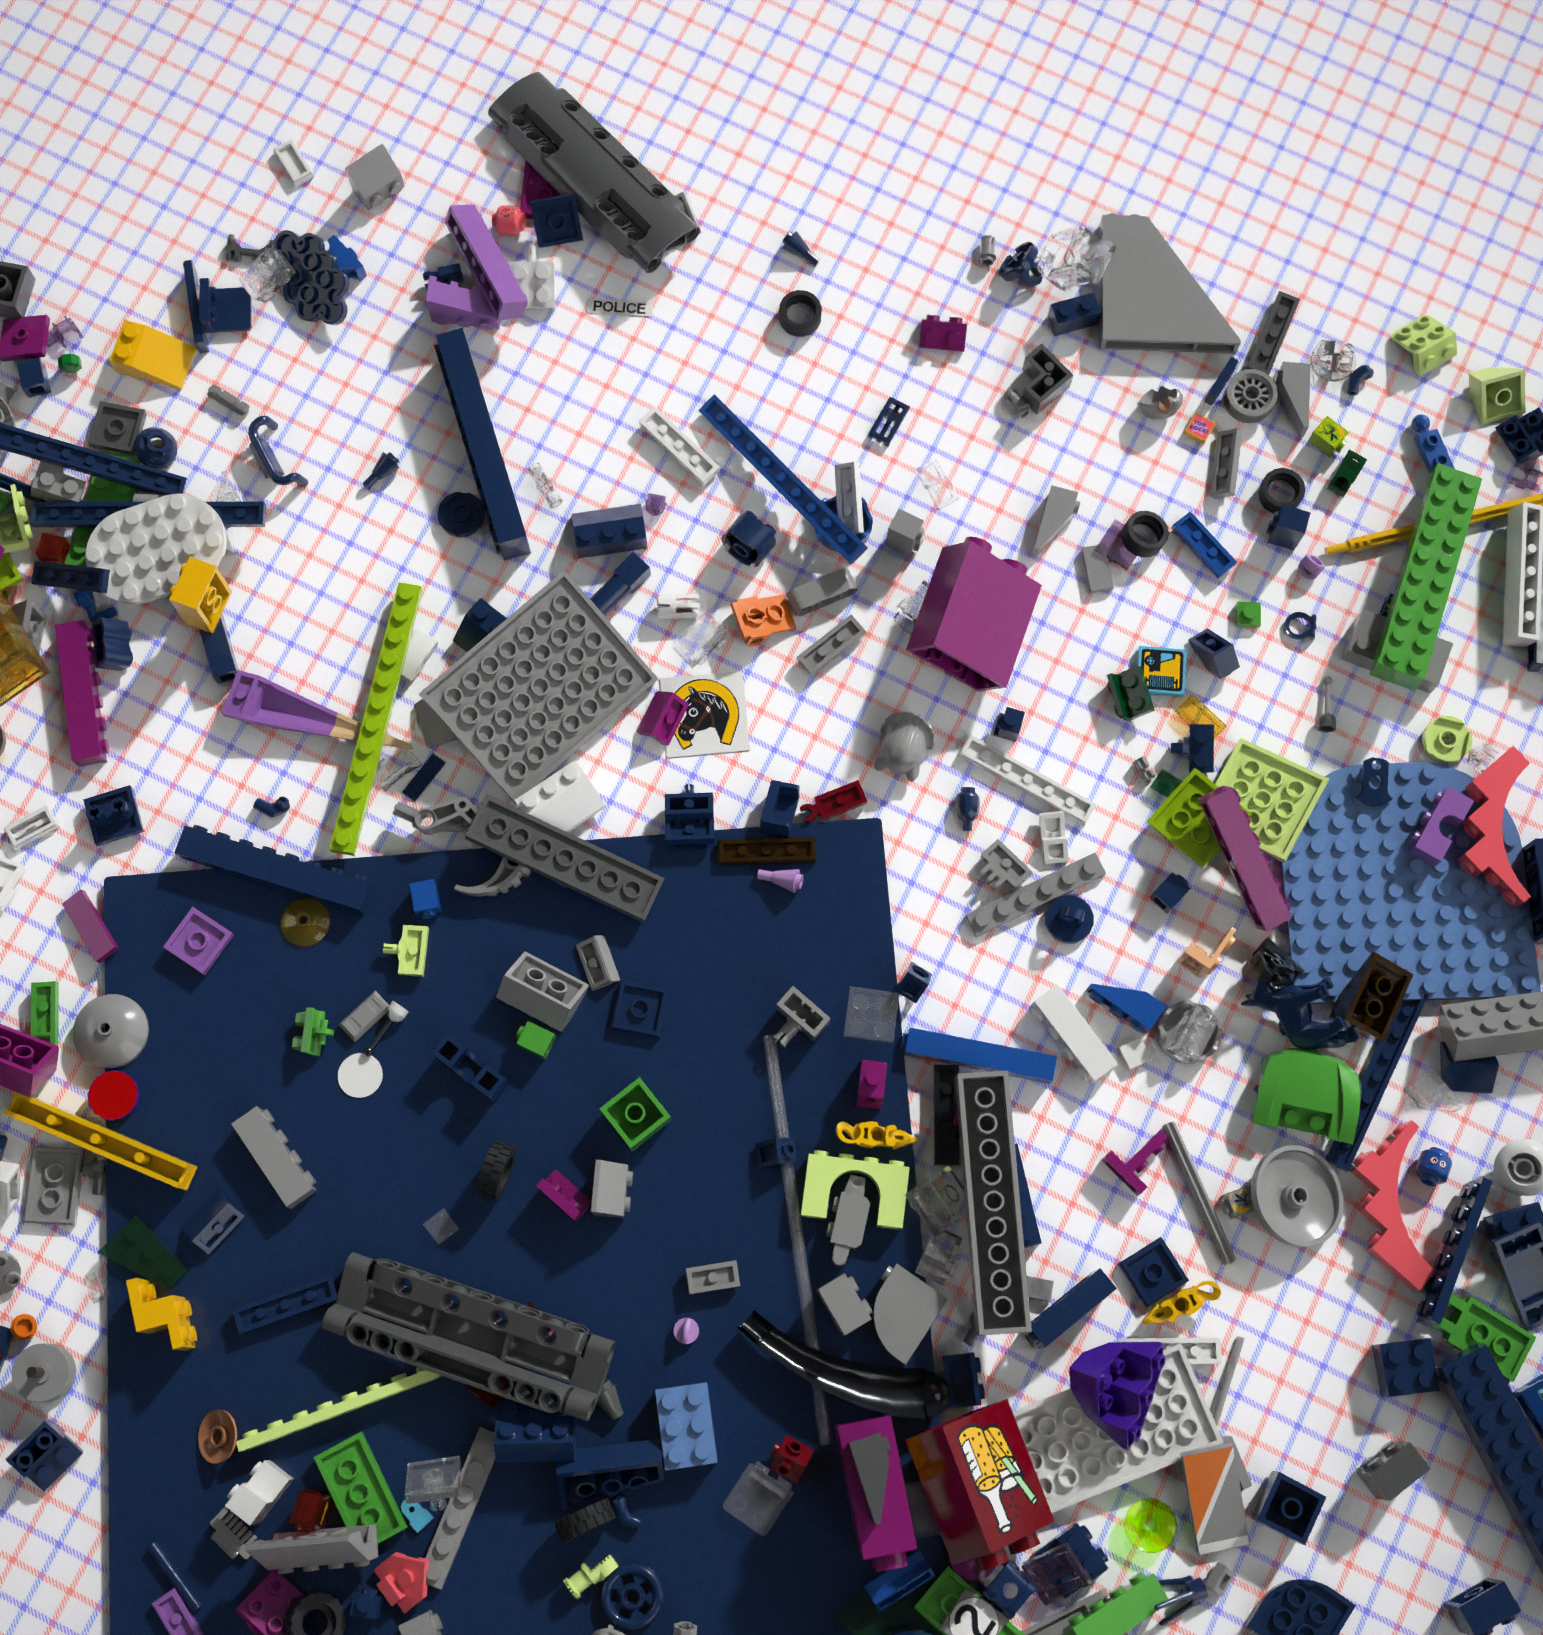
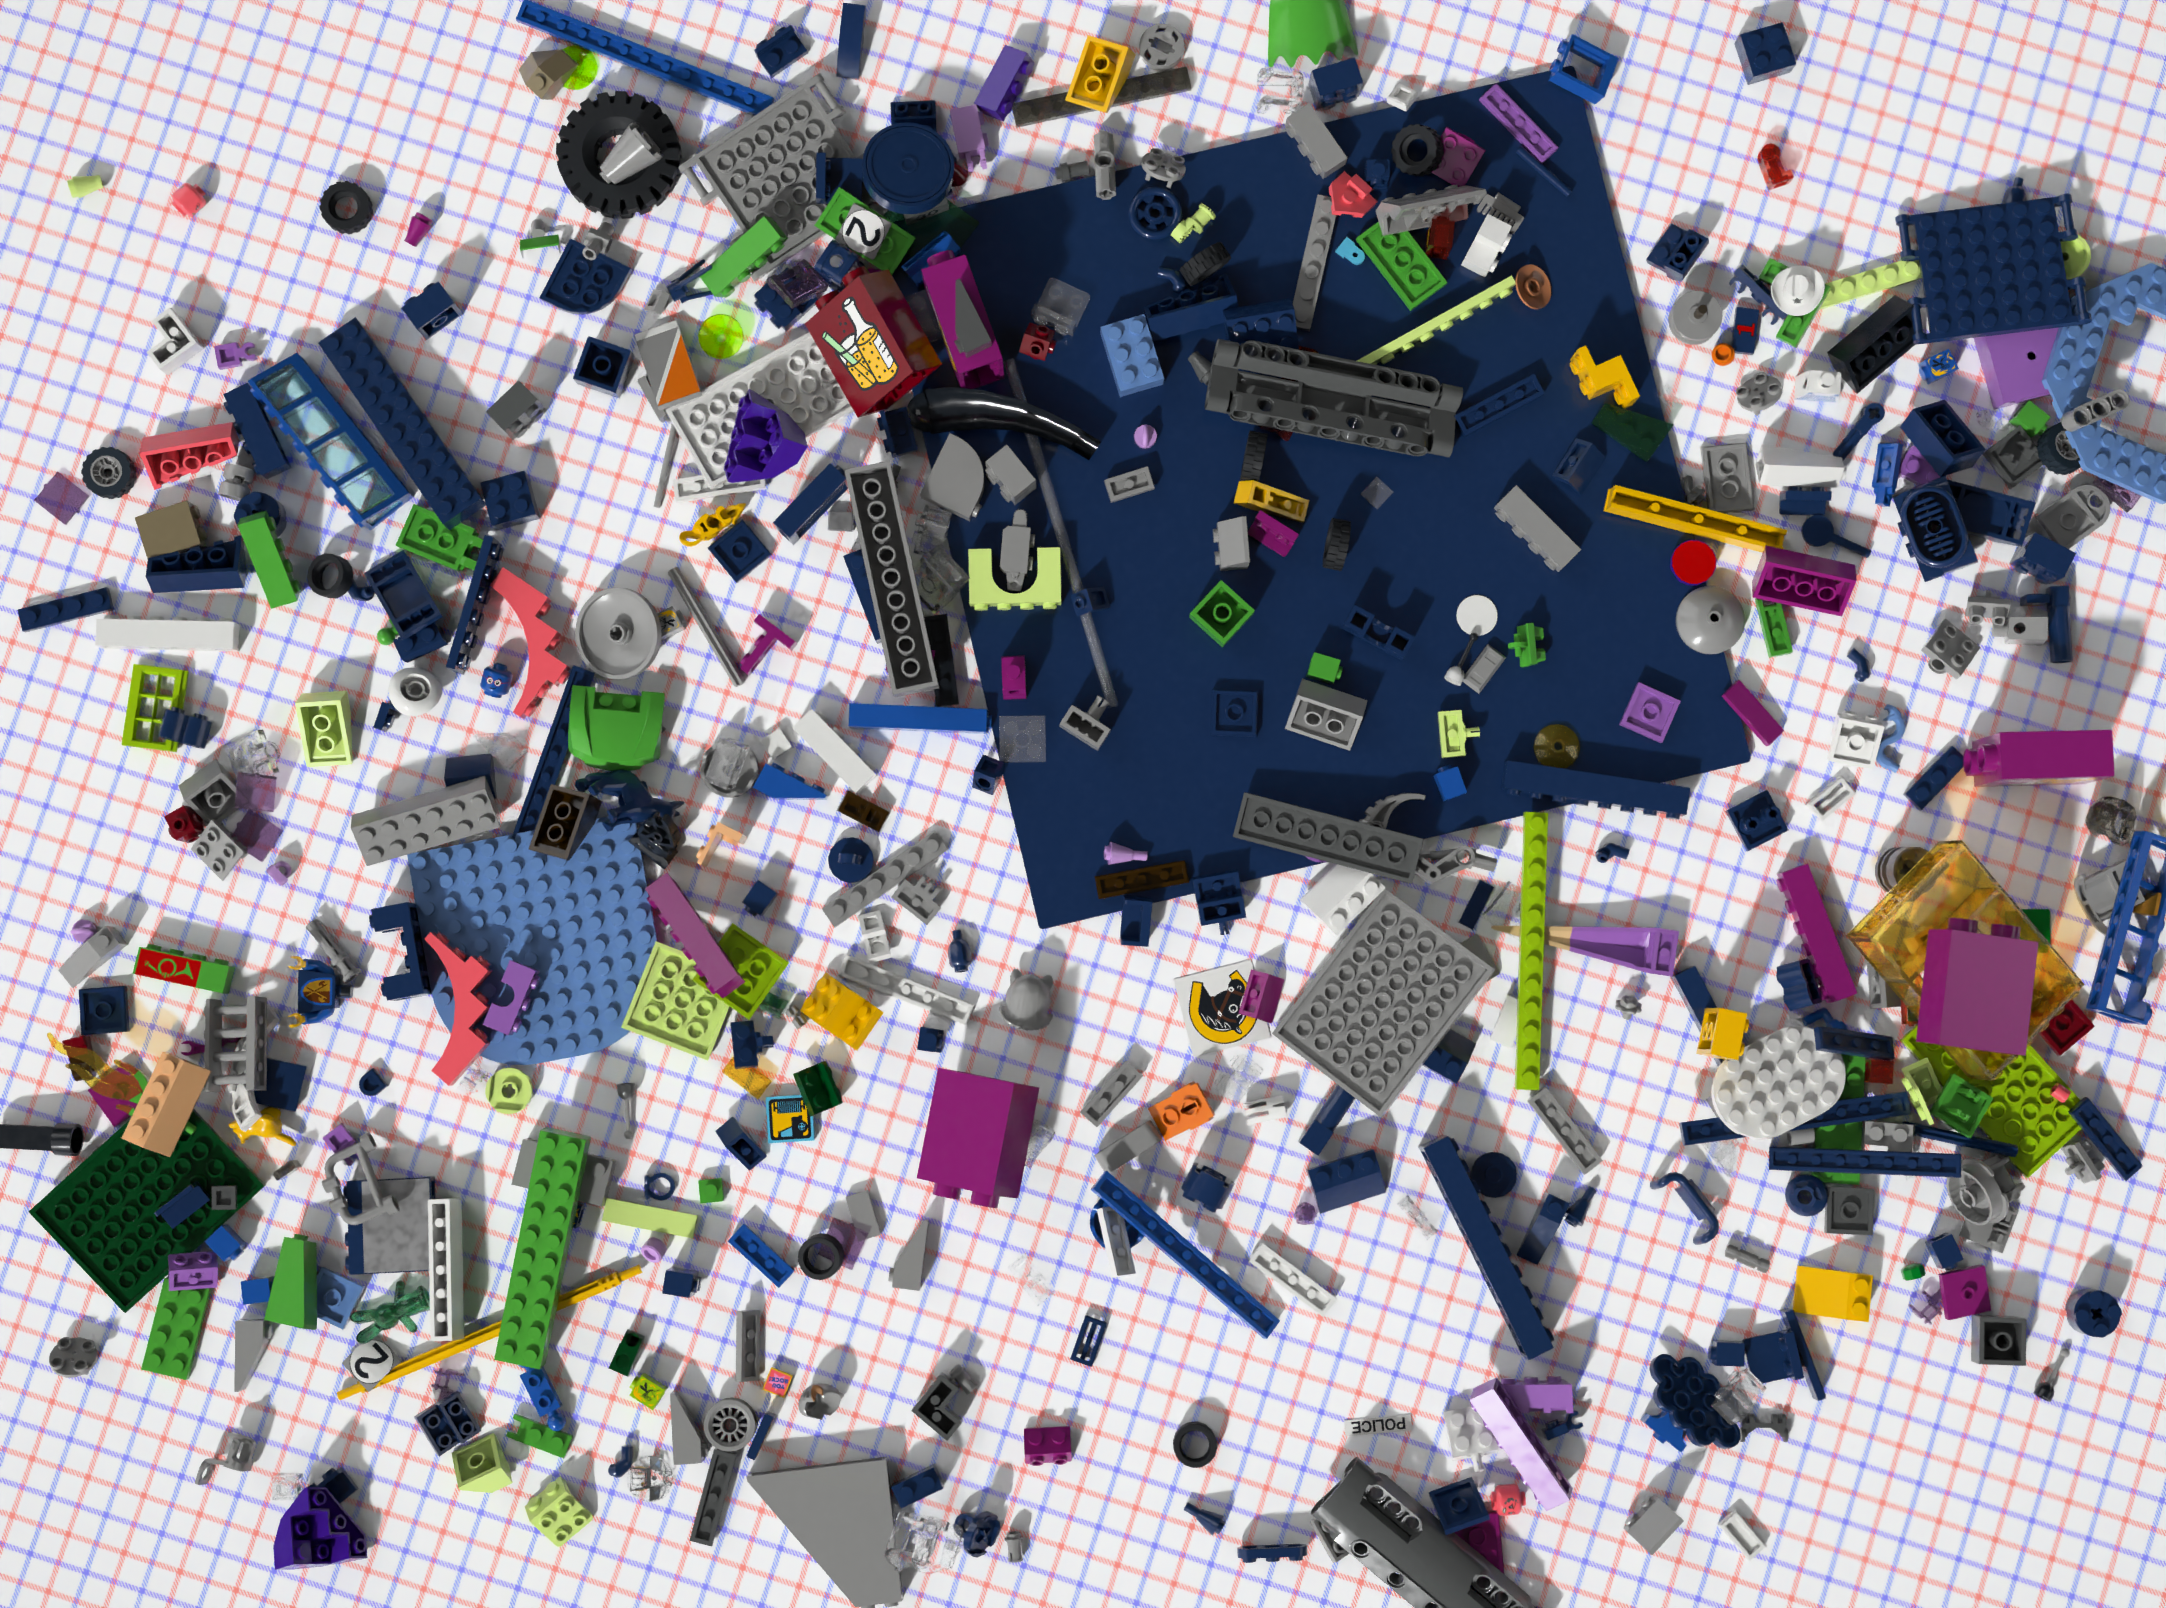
camera: 170 degrees right, 10 degrees up
clear tile [405,1456,461,1511] -> none
light grey slope [576,935,620,991] -> none
dark red plate [800,780,868,823] -> none
yellow animal [835,1122,918,1150] -> none
light grey brick [886,509,926,557] -> none
black tyre [1258,468,1306,514] -> none
dark blue piece [1356,757,1393,806] -> none
none -> bright green hinge [506,1414,574,1459]
none -> yellowish green tile [602,1198,698,1239]
none -> yellow bracket [800,972,884,1051]
none -> dark brown slope [836,790,889,832]
none -> yellow slope [1234,480,1309,522]
none -> dark blue plate [1237,1543,1308,1563]
none -> black tyre [1240,431,1268,482]
none -> dark blue slope [1516,1192,1570,1265]
none -> light grey plate [1527,1087,1603,1175]
none -> light grey plant [1615,995,1642,1020]
none -> dark blue brick [1708,1340,1745,1367]

